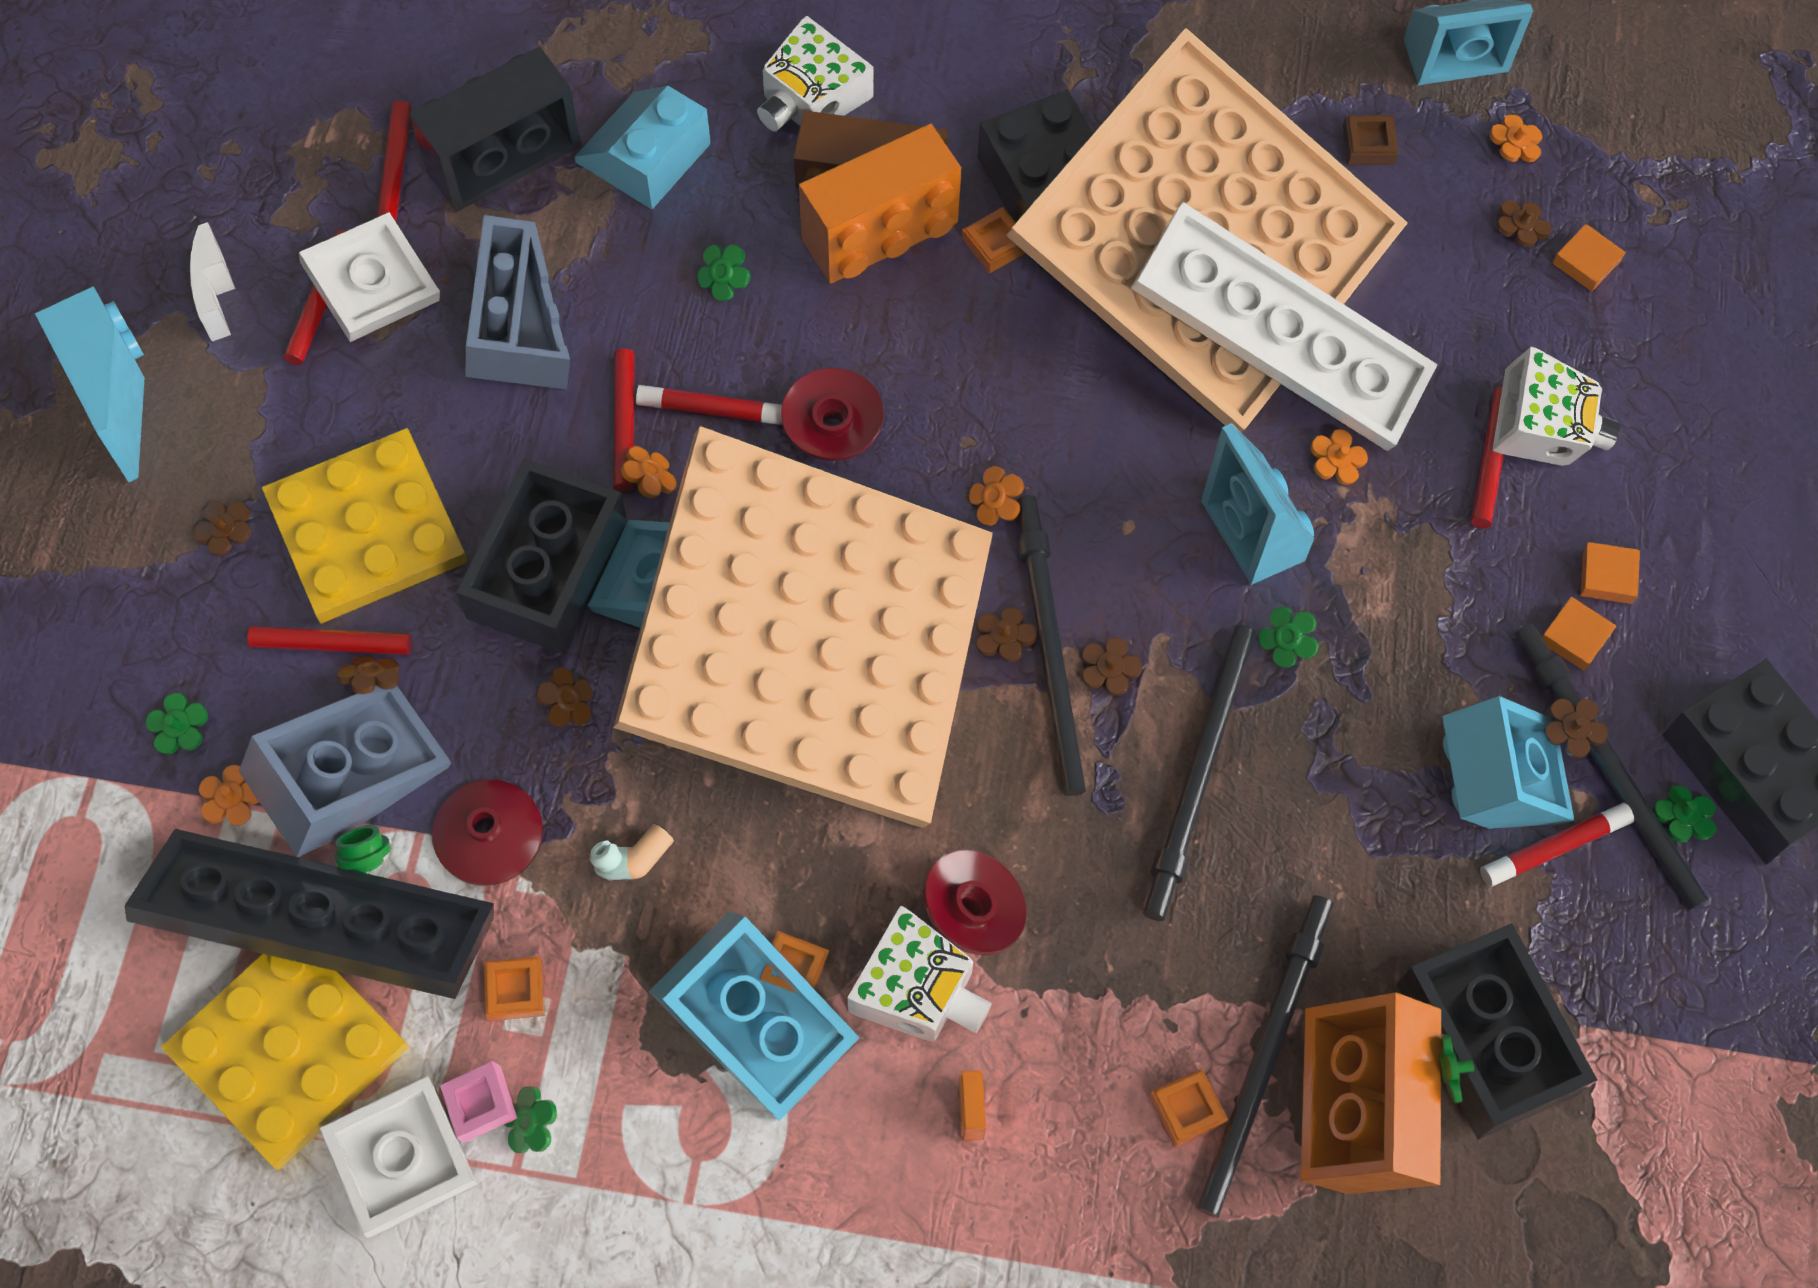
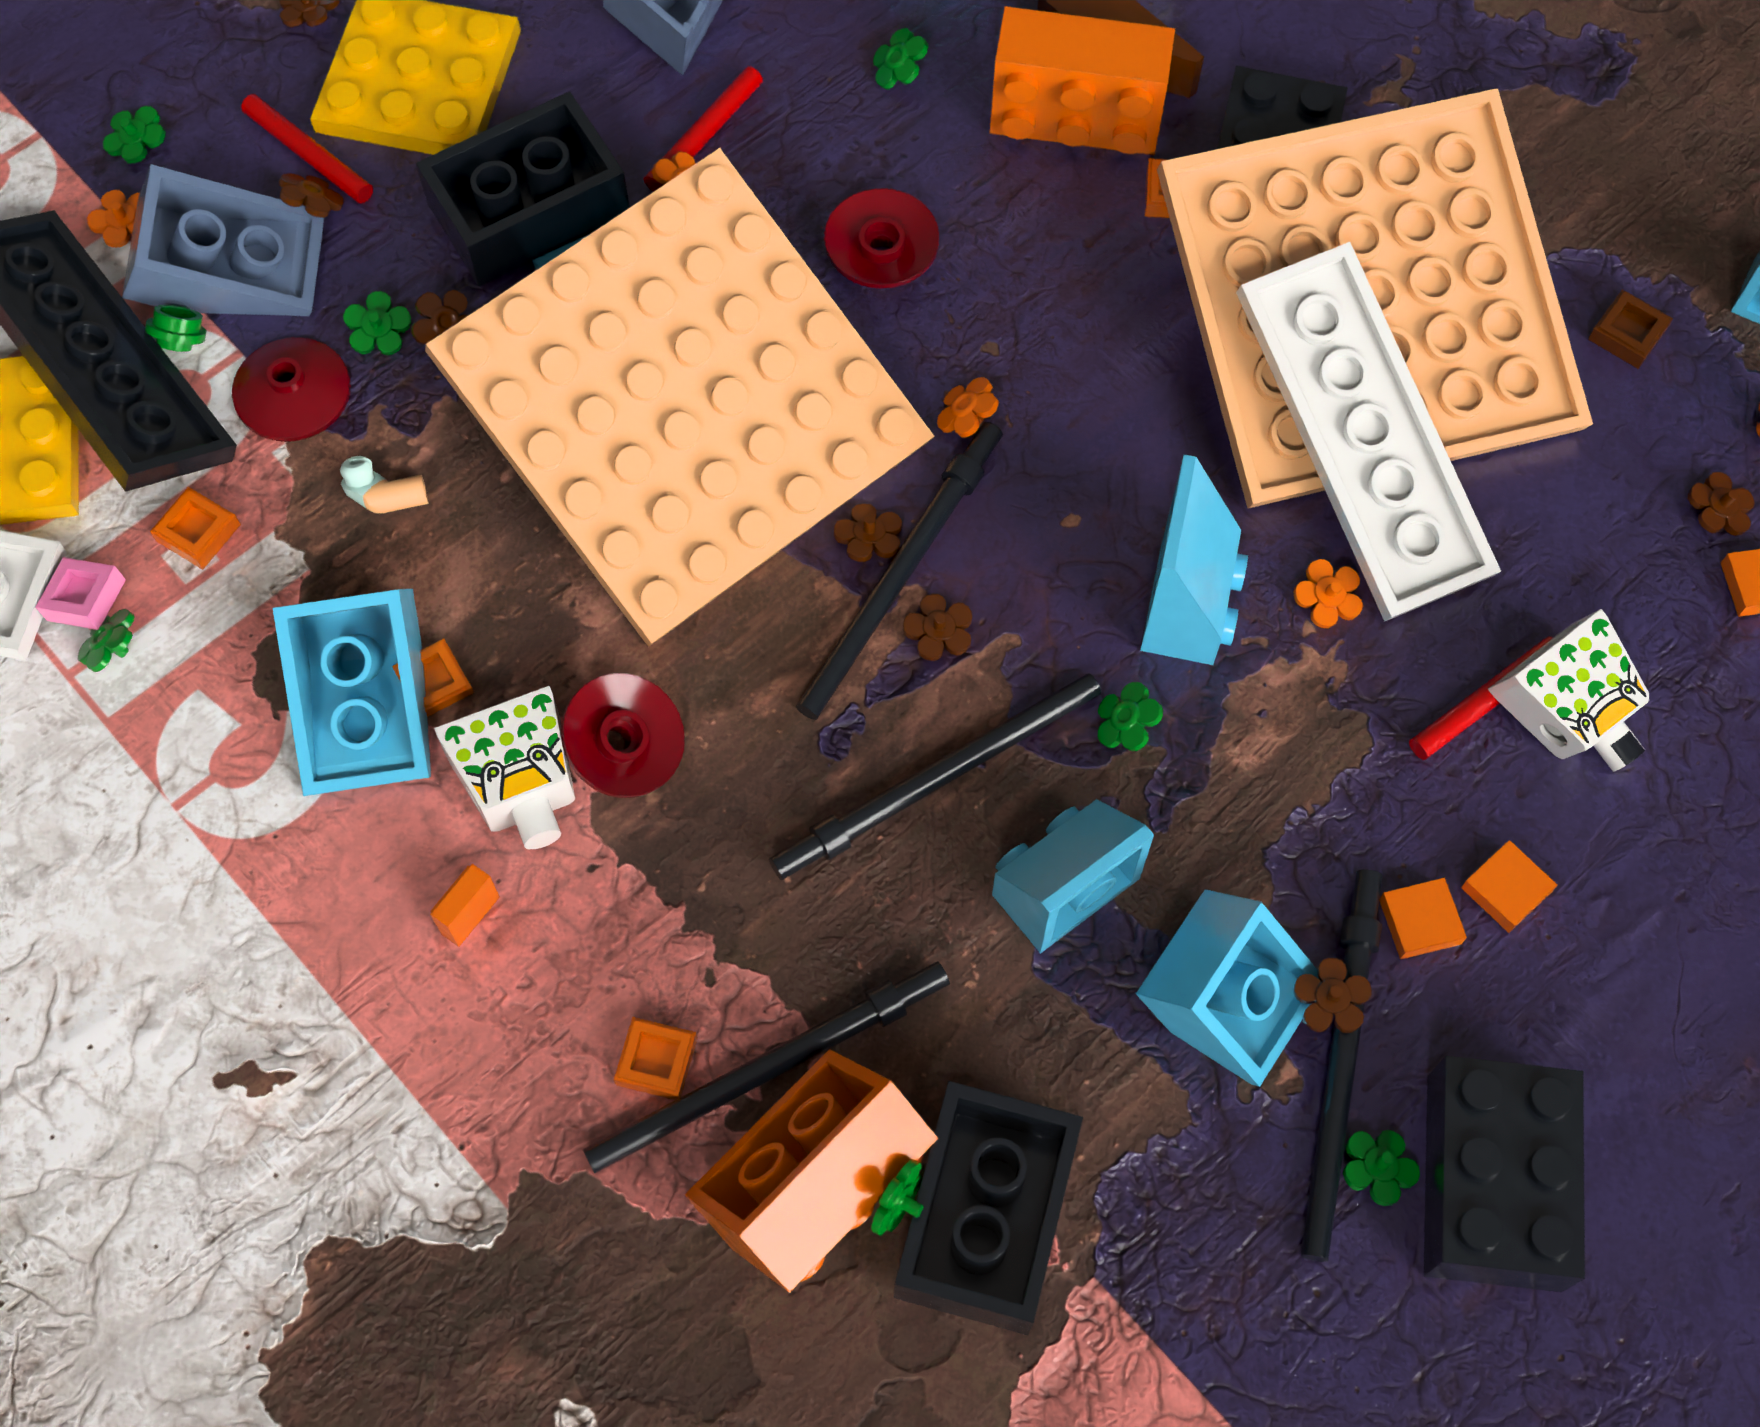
camera: 40 degrees right, 0 degrees up
red bar [636,385,782,425] -> none
red bar [1480,803,1634,887] -> none
none -> green plant [343,291,412,355]
none -> medium azure slope [992,799,1154,953]

